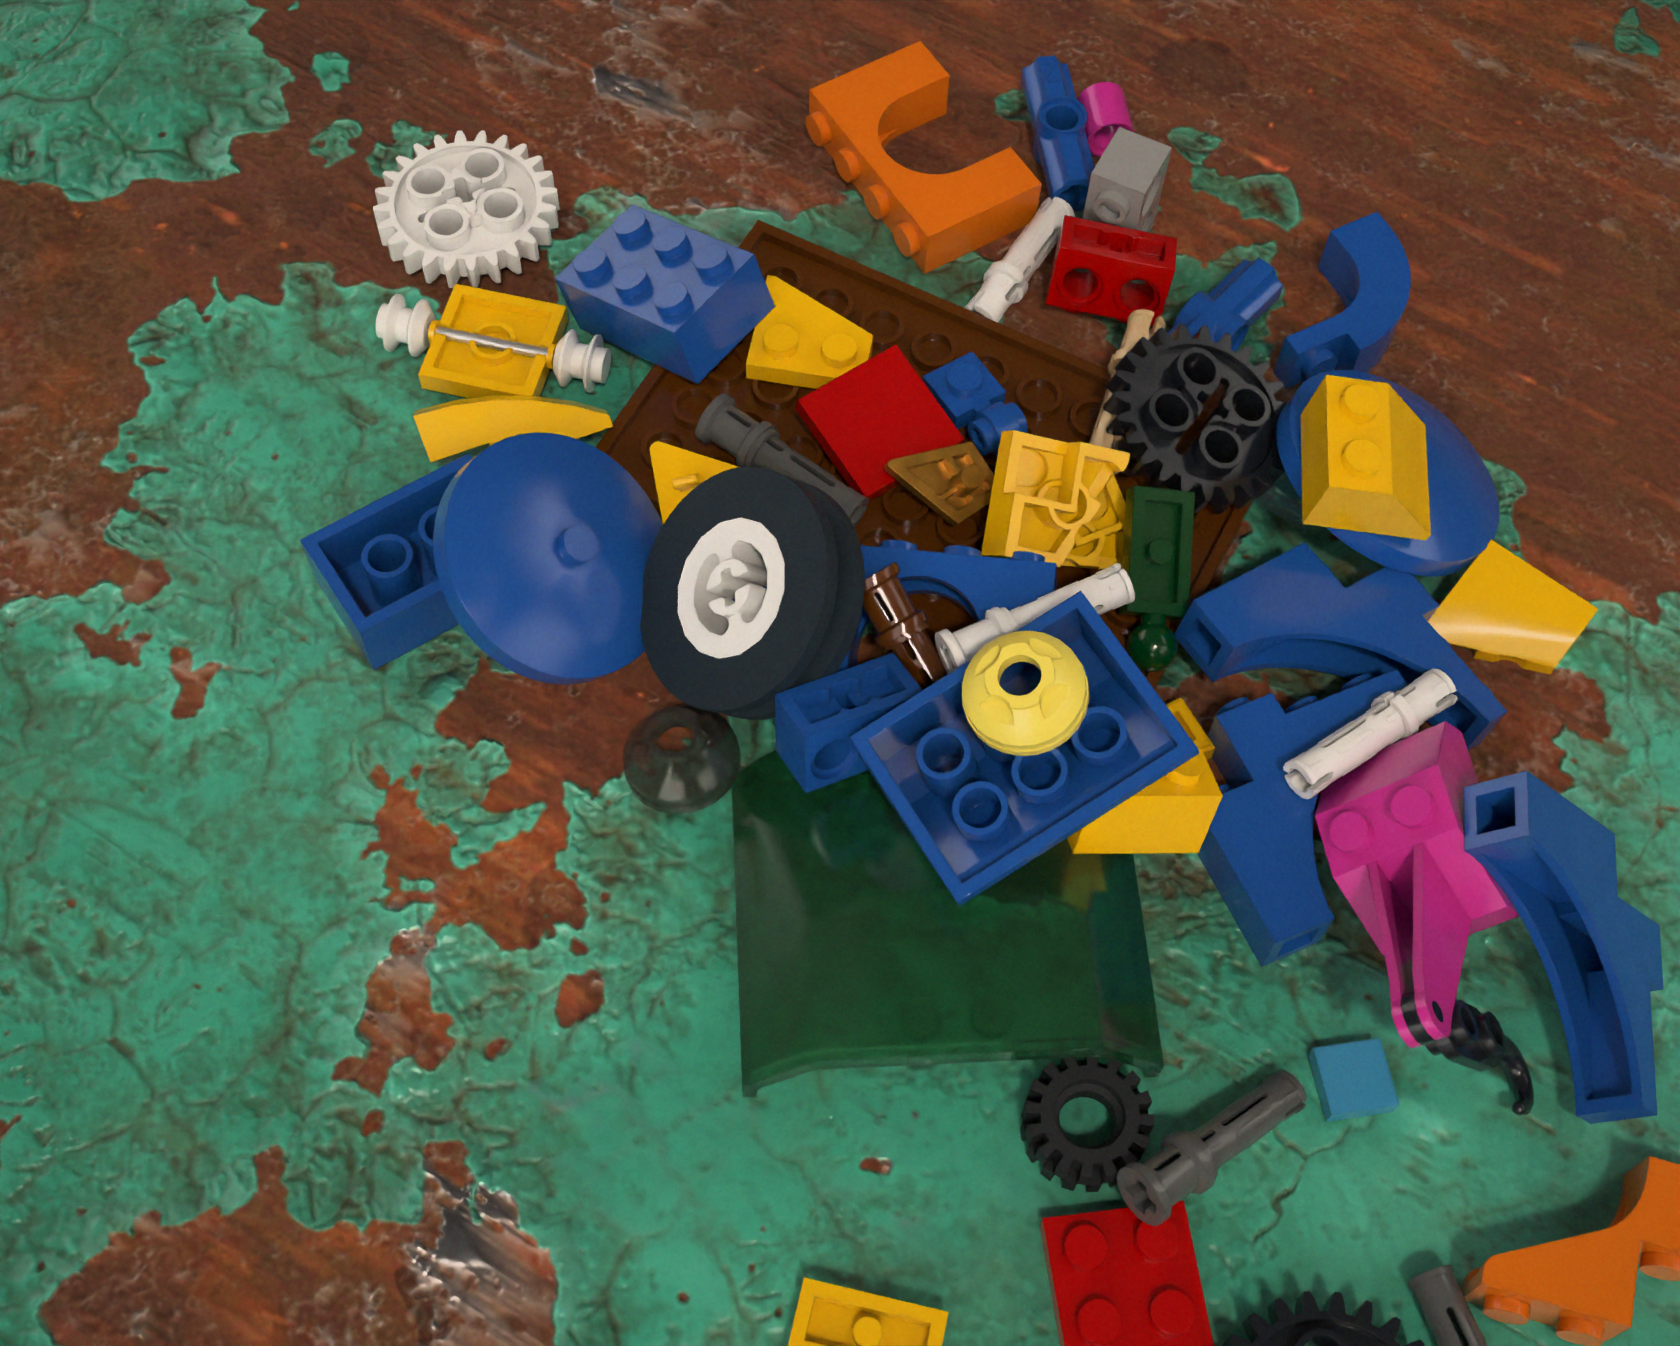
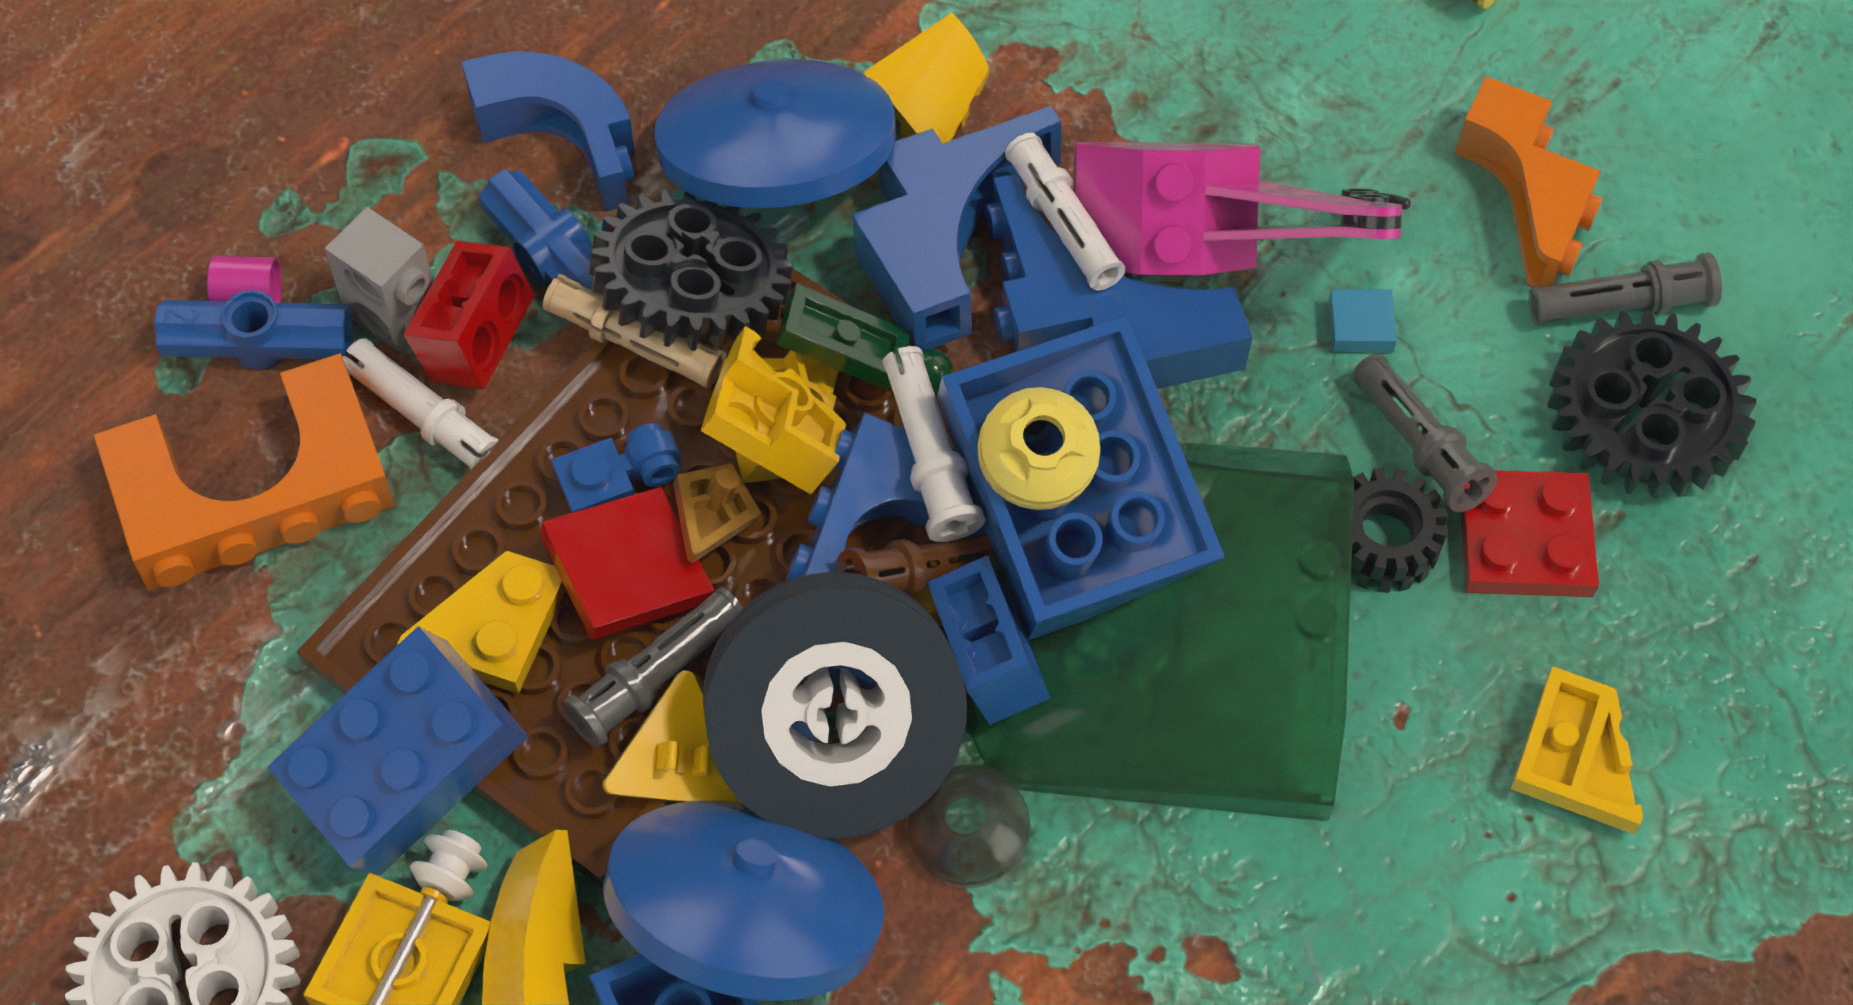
camera: 80 degrees left, 0 degrees up
yellow slope [1300,375,1431,541] -> none
blue arch [1464,771,1663,1124] -> none

